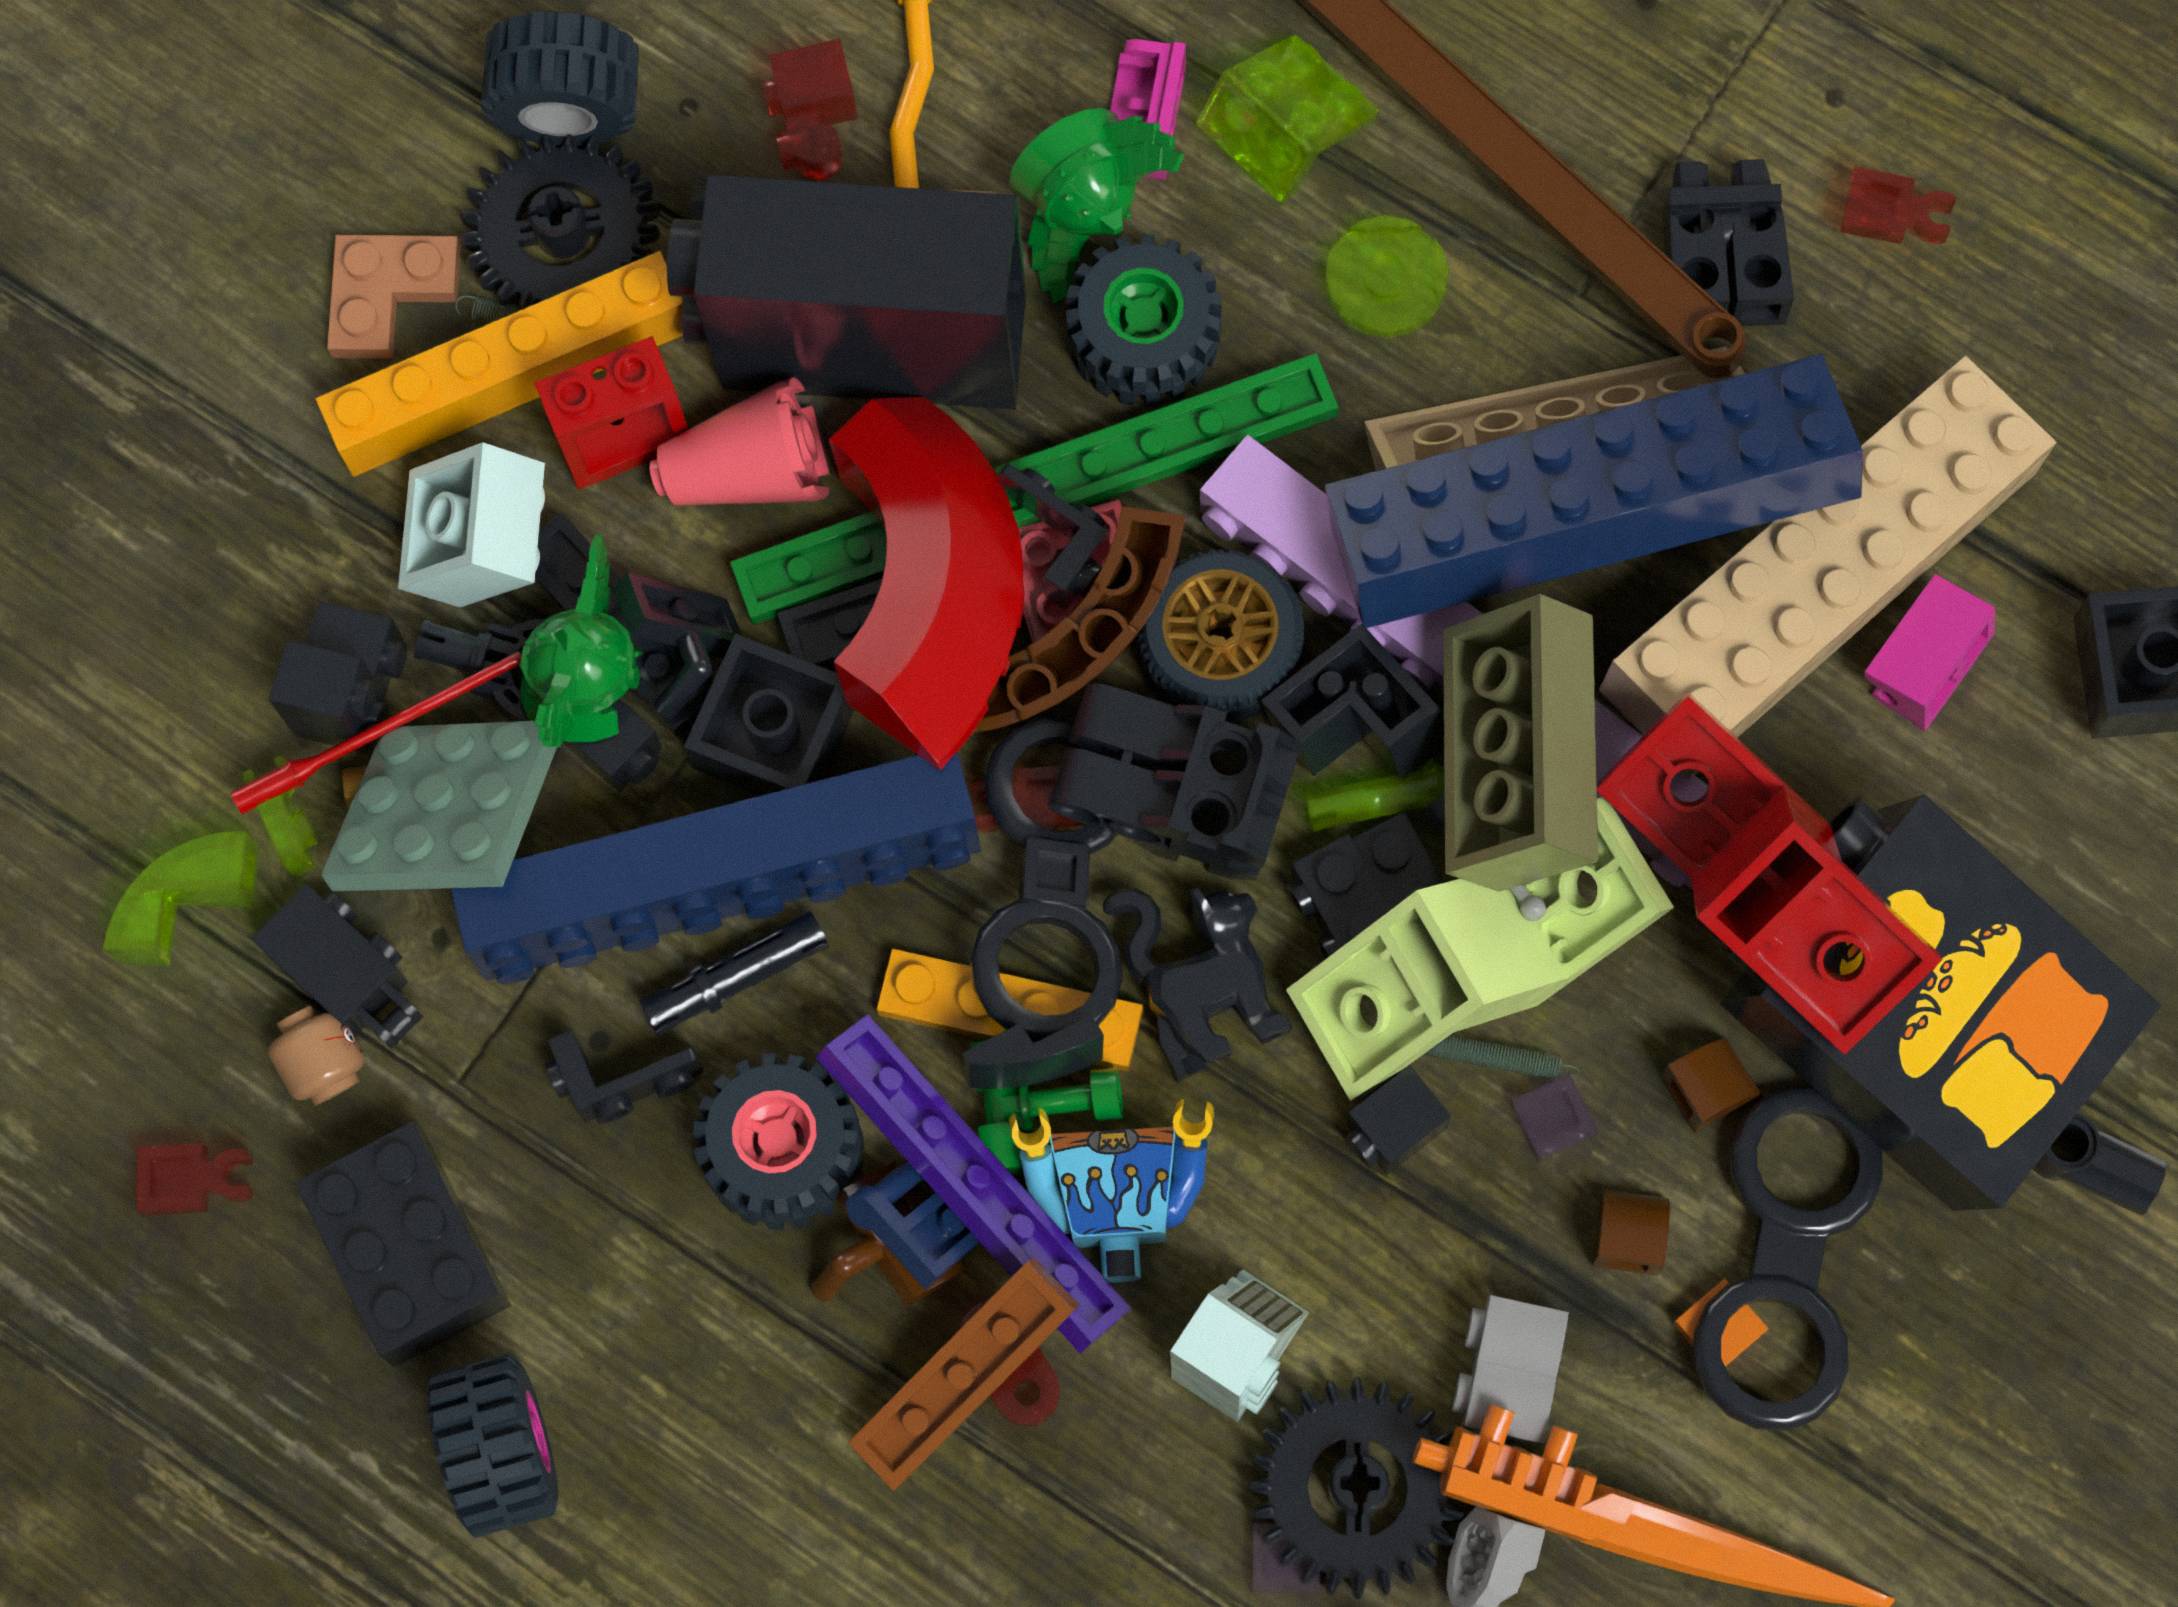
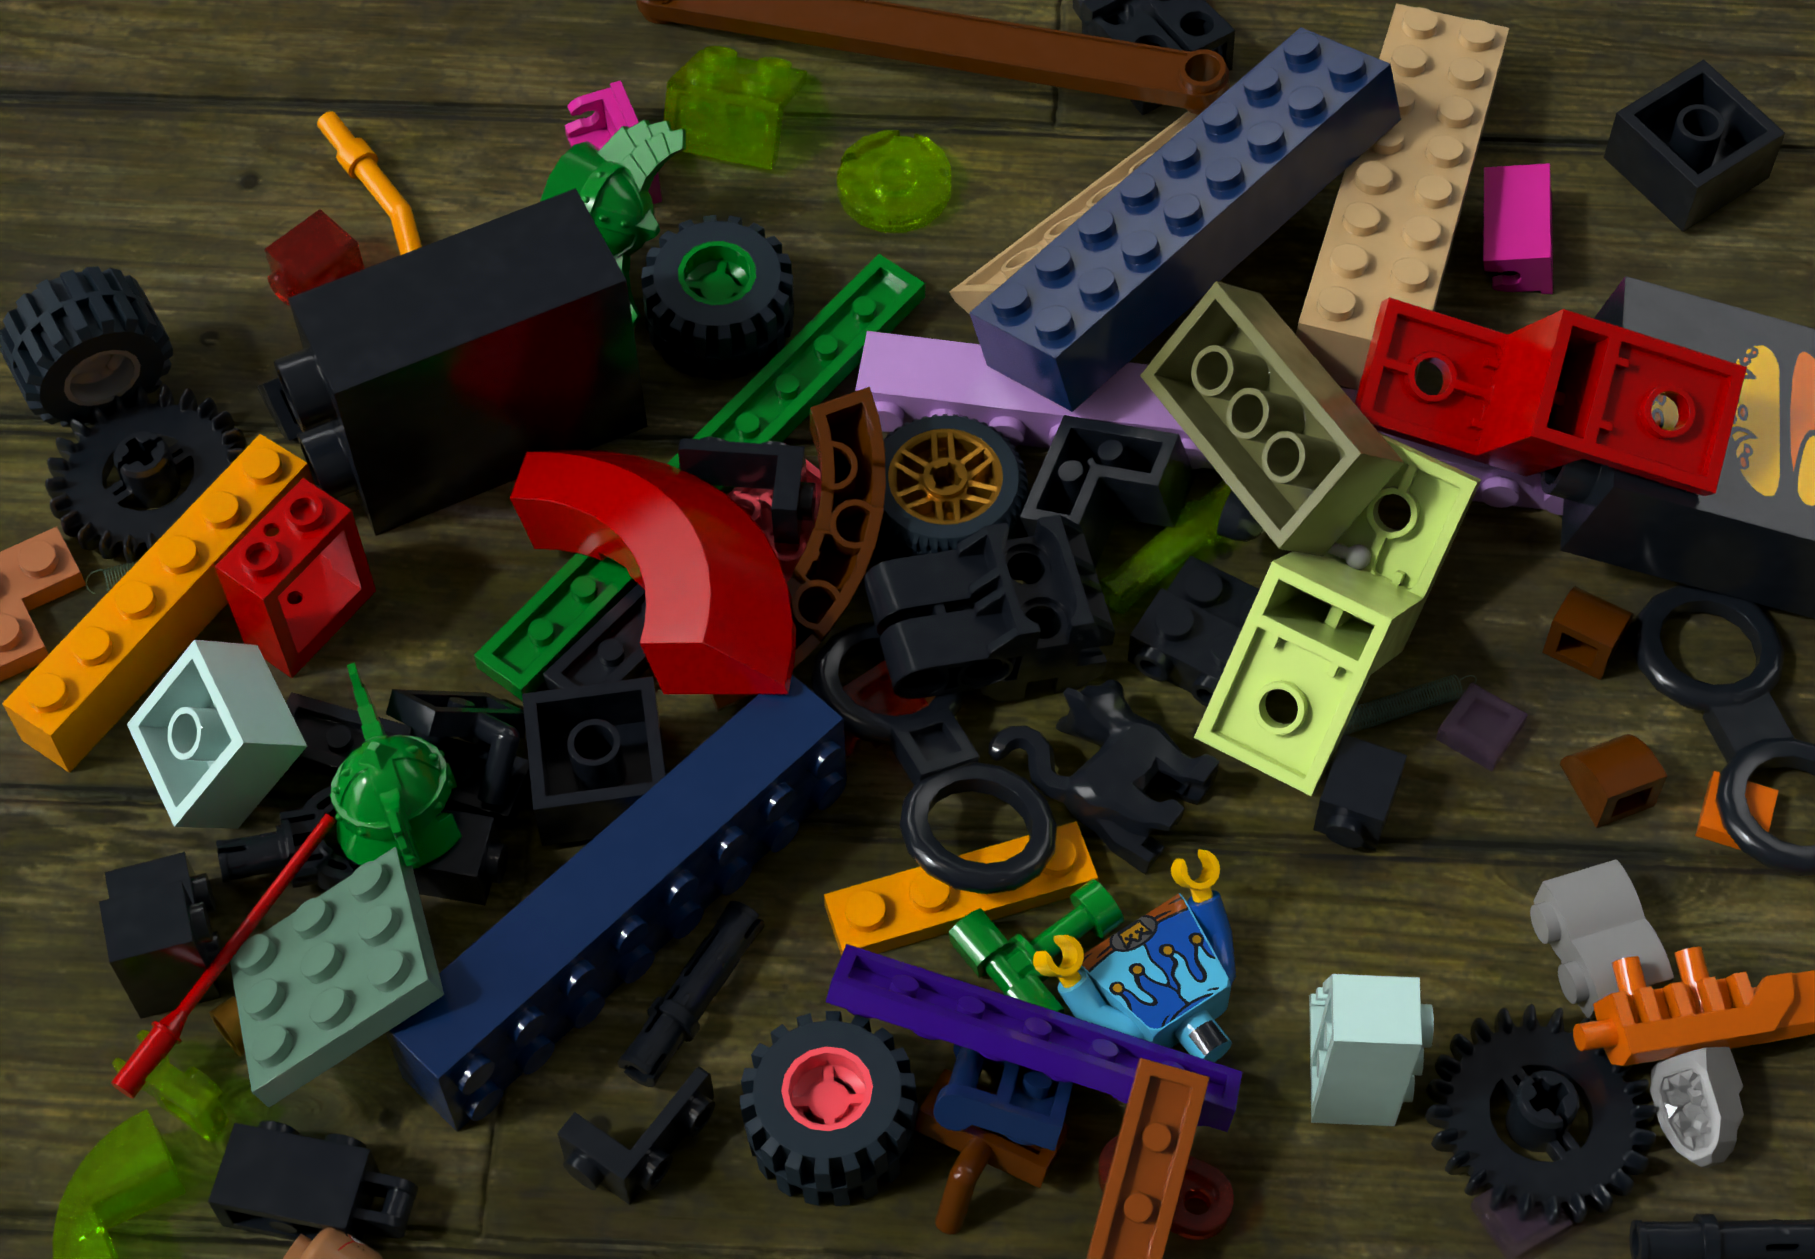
camera: 35 degrees left, 15 degrees down
coral cone [650,377,830,506] -> none
black slope [963,1014,1104,1089] -> none

